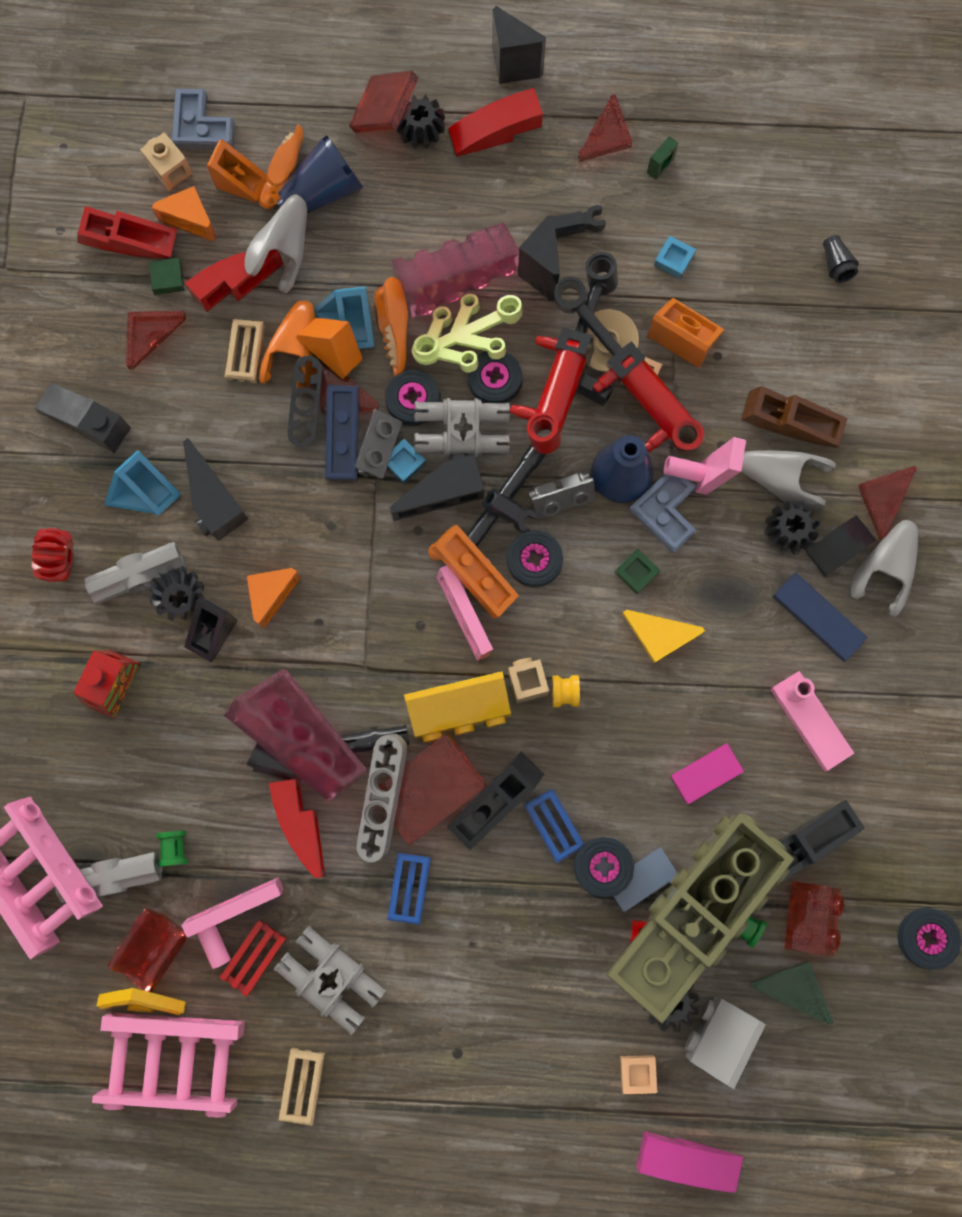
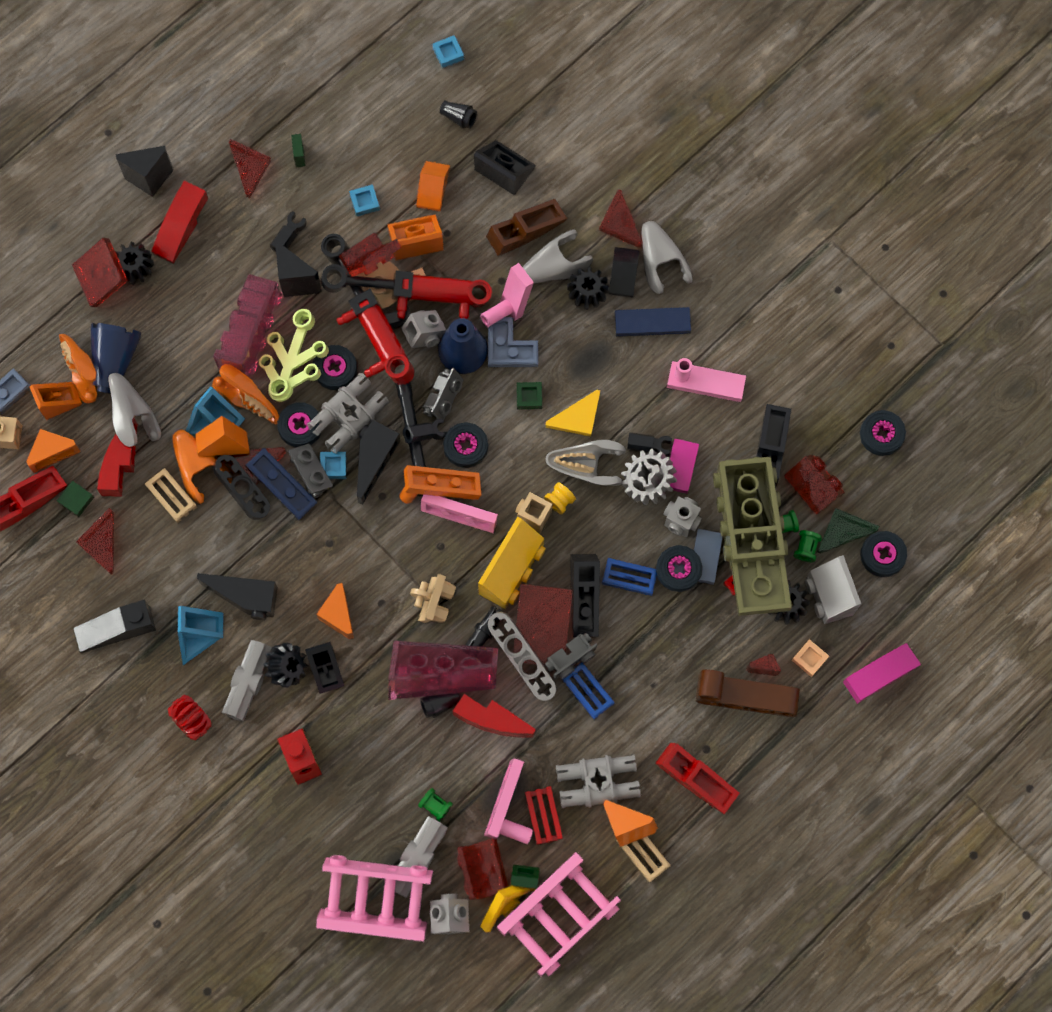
camera: 50 degrees left, 5 degrees down
none -> clear red bracket [339,233,402,277]
none -> light grey brick [401,310,446,348]
none -> tan hips [410,574,456,623]
none -> orange slope [416,161,450,212]
none -> light grey brick [430,894,469,934]
none -> dark azure tile [432,35,464,68]
none -> black slope [474,140,536,196]
none -> dark green tile [511,865,540,889]
none -> dark grey hinge [544,633,597,680]
none -> light grey animal [546,440,626,486]
none -> orange slope [603,800,658,847]
none -> light grey gear [621,449,677,505]
none -> black bar [627,432,672,457]
none -> red slope [655,743,740,814]
none -> light grey brick [663,496,702,538]
none -> reddish brown beam [696,669,800,717]
none -> clear red slope [747,654,781,676]
none -> green bush [793,530,822,563]
none -> black bush [860,531,907,577]

